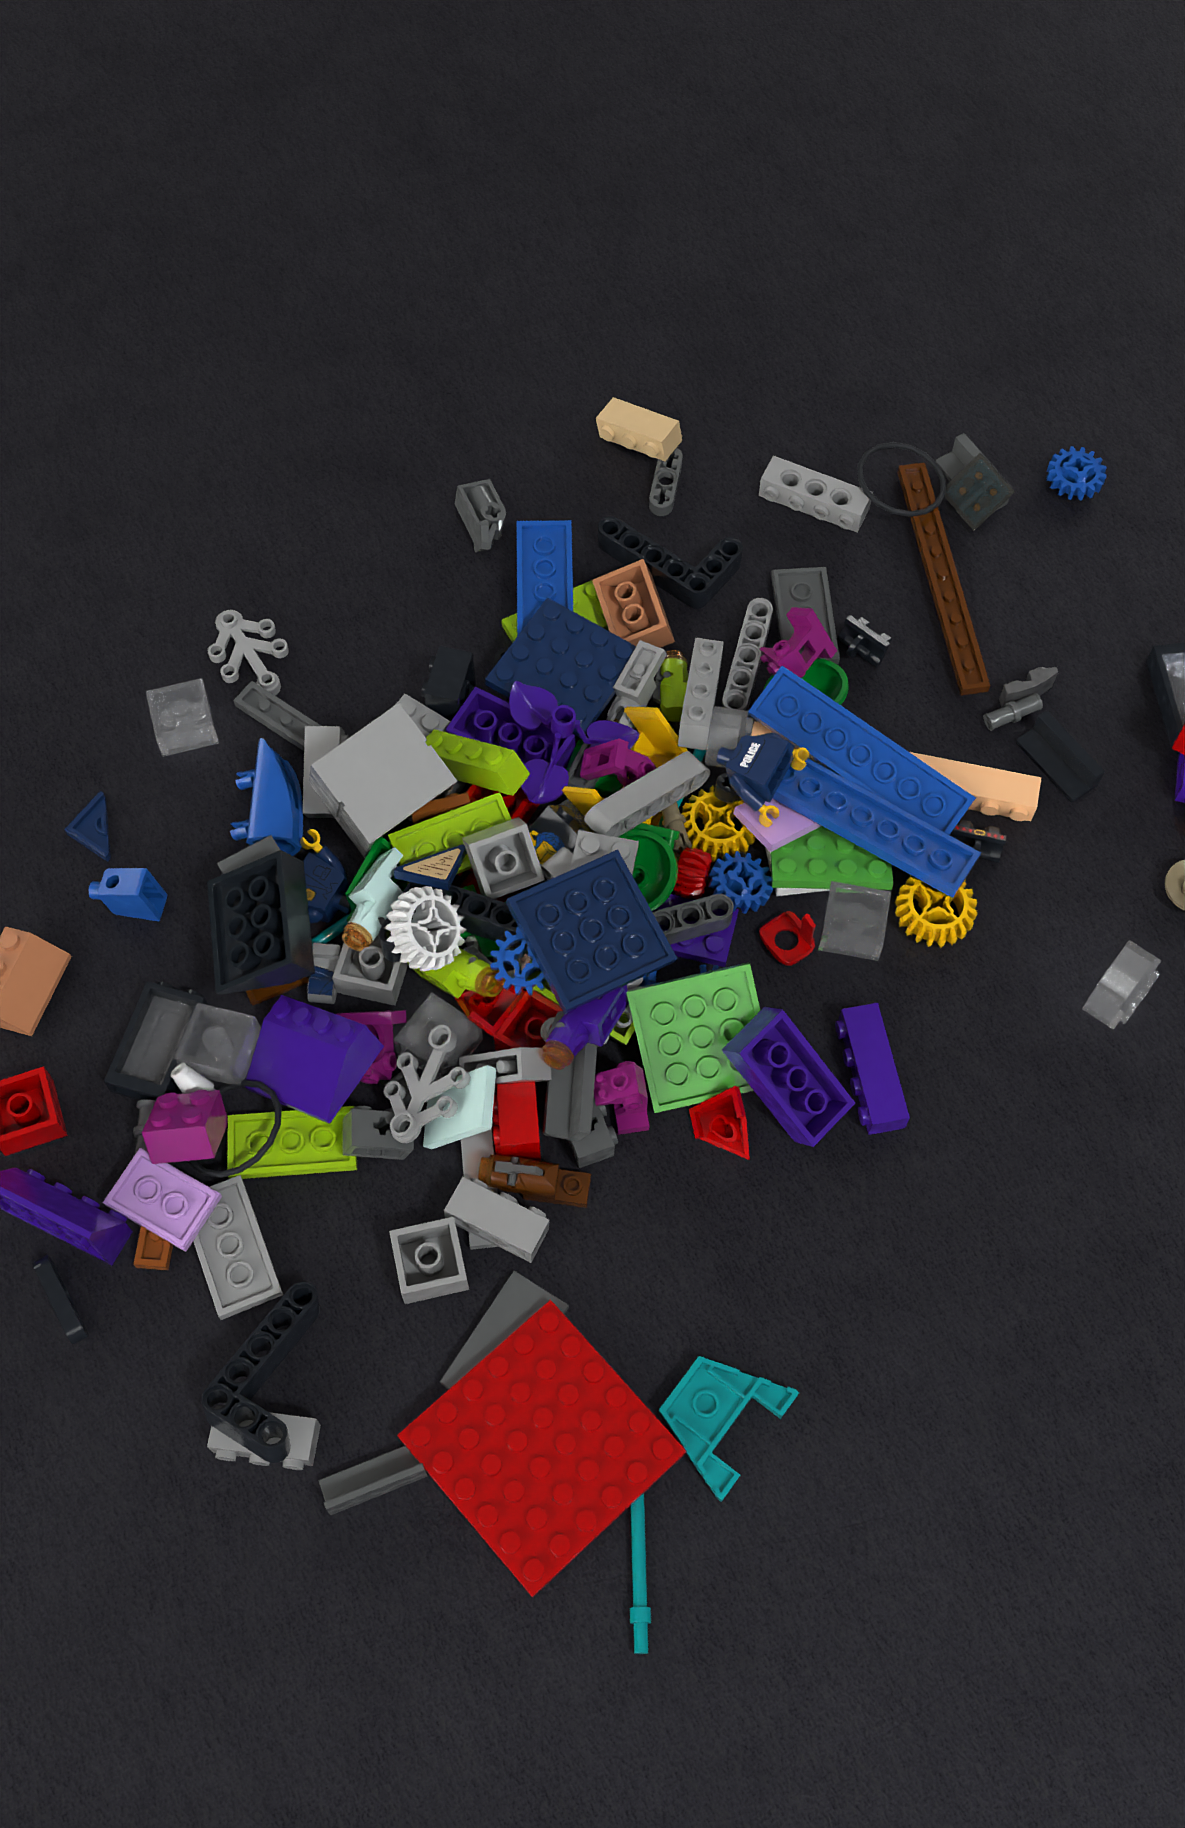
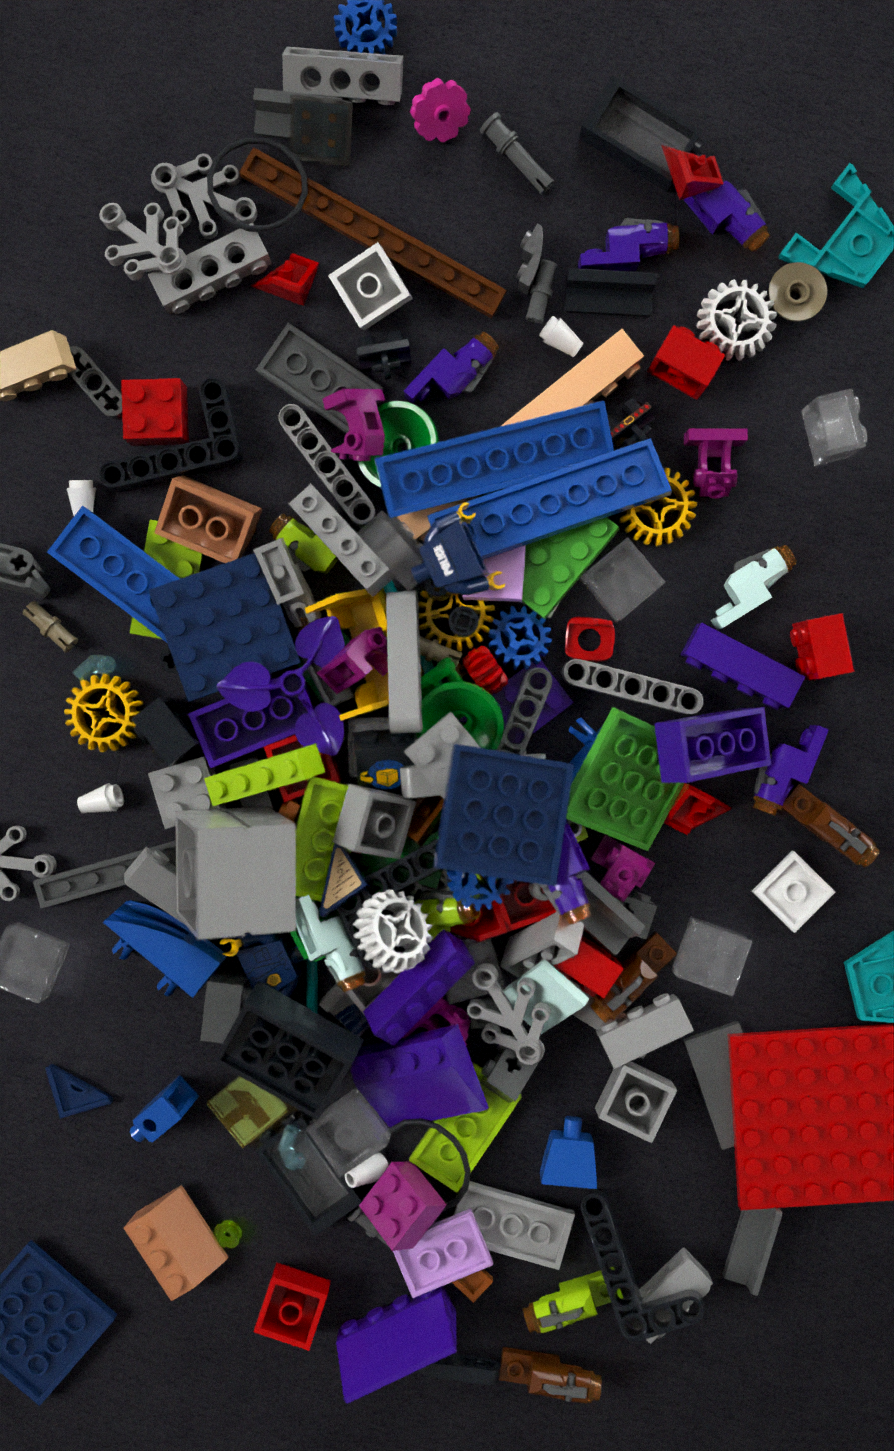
camera: 45 degrees left, 25 degrees up
none -> dark tan pin [23,601,78,653]
none -> yellow gear [64,674,143,752]
none -> white cone [67,480,96,516]
none -> clear light blue arm [72,655,116,681]
none -> white cone [77,783,124,814]
none -> light grey plant [99,202,187,280]
none -> red brick [121,378,189,446]
none -> light grey plant [151,153,258,239]
none -> clear yellow tile [207,1076,288,1148]
none -> clear neon green plate [214,1220,242,1249]
none -> red slope [251,253,319,306]
none -> clear light blue arm [278,1125,305,1170]
none -> light grey brick [282,47,403,105]
none -> white brick [328,242,413,330]
none -> dark purple brick [363,929,476,1046]
none -> dark purple plate [404,331,499,404]
none -> dark pink plant [410,78,471,142]
none -> black wheel [449,606,478,638]
none -> dark grey pin [480,112,555,195]
none -> reddish brown plate [499,1347,602,1403]
none -> lime plate [523,1267,623,1334]
none -> white cone [539,316,584,357]
none -> blue torso [540,1116,597,1189]
none -> light grey beam [561,659,703,714]
none -> dark purple plate [578,218,679,272]
none -> red brick [647,325,725,400]
none -> clear brick [671,917,753,997]
none -> magenta tile [684,428,748,499]
none -> white gear [697,279,777,361]
none -> light aqua plate [711,545,796,630]
none -> white plate [752,851,835,933]
none -> dark purple plate [753,725,829,816]
none -> reddish brown plate [778,783,880,867]
none -> red brick [790,613,854,680]

